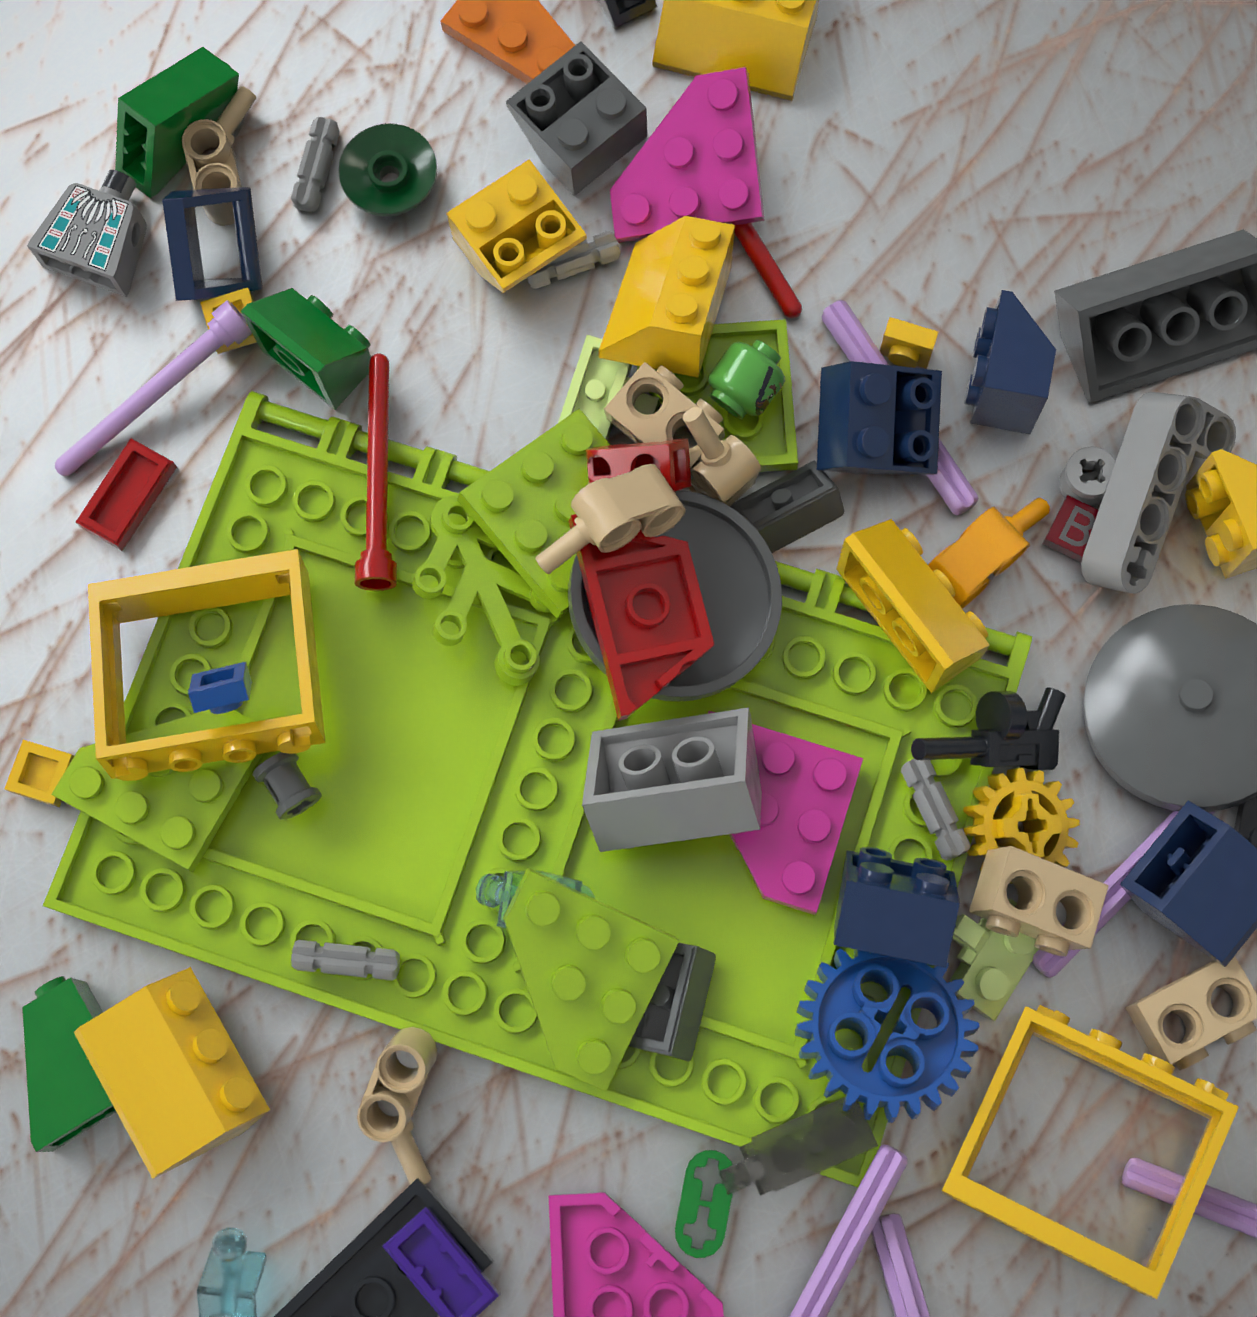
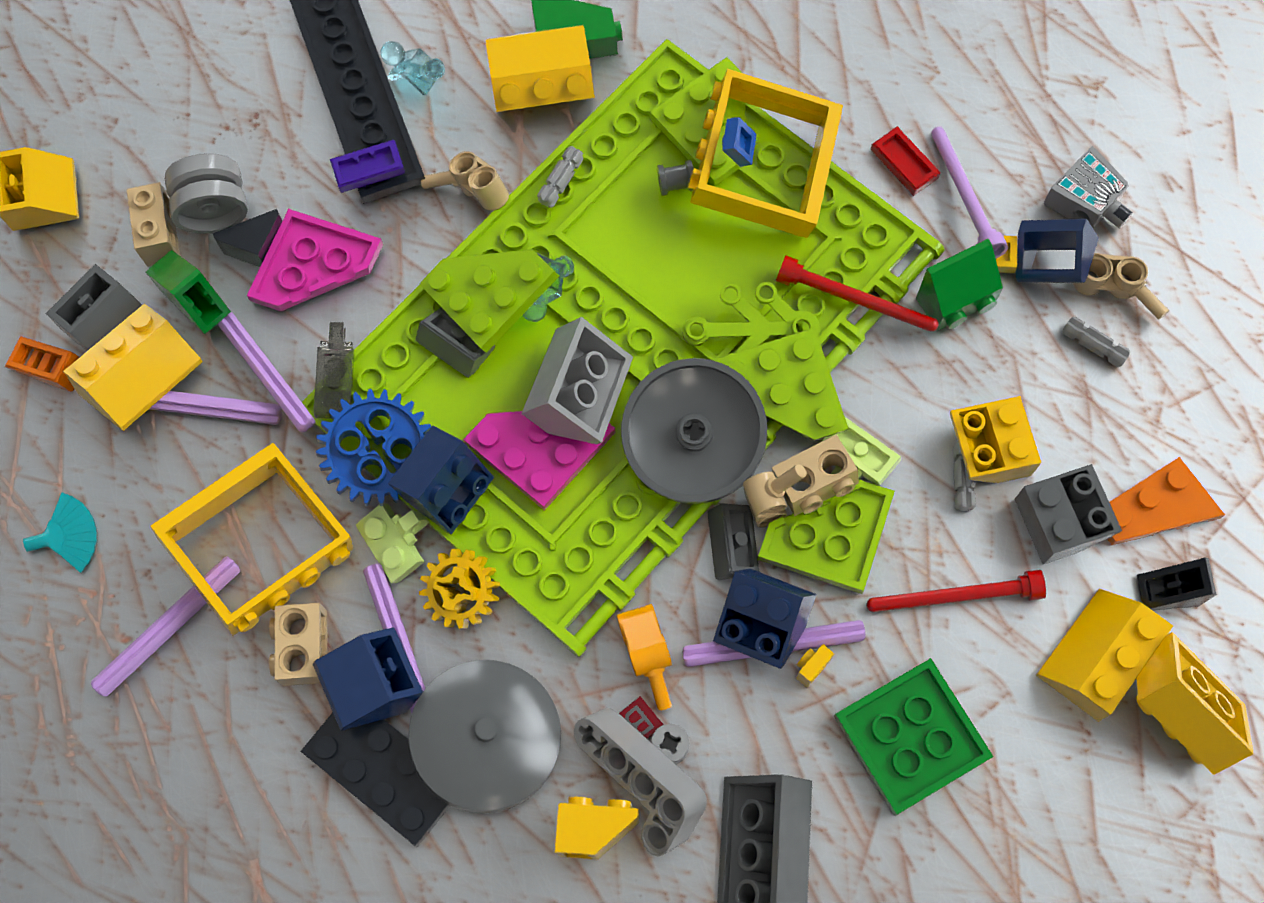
camera: 110 degrees right, 5 degrees down
yellow plate [4,739,74,808] -> none
green slope [115,47,239,199] -> none
dark green dish [338,123,437,216] -> none
tan beam [535,464,686,574] -> none
red wing [568,514,715,721] -> none
red leg [586,439,692,492] -> none
yellow slope [598,216,735,378] -> none
dark pink plate [610,67,765,243] -> none
green beam [675,1150,735,1258] -> none
bright green head [708,340,785,420] -> none
yellow slope [836,519,990,694] -> none
light grey axle [901,759,970,860] -> none
black piece [911,687,1066,770] -> none
dark blue slope [964,290,1056,434] -> none
tan brick [969,846,1109,956] -> none
none -> green plate [834,658,994,816]

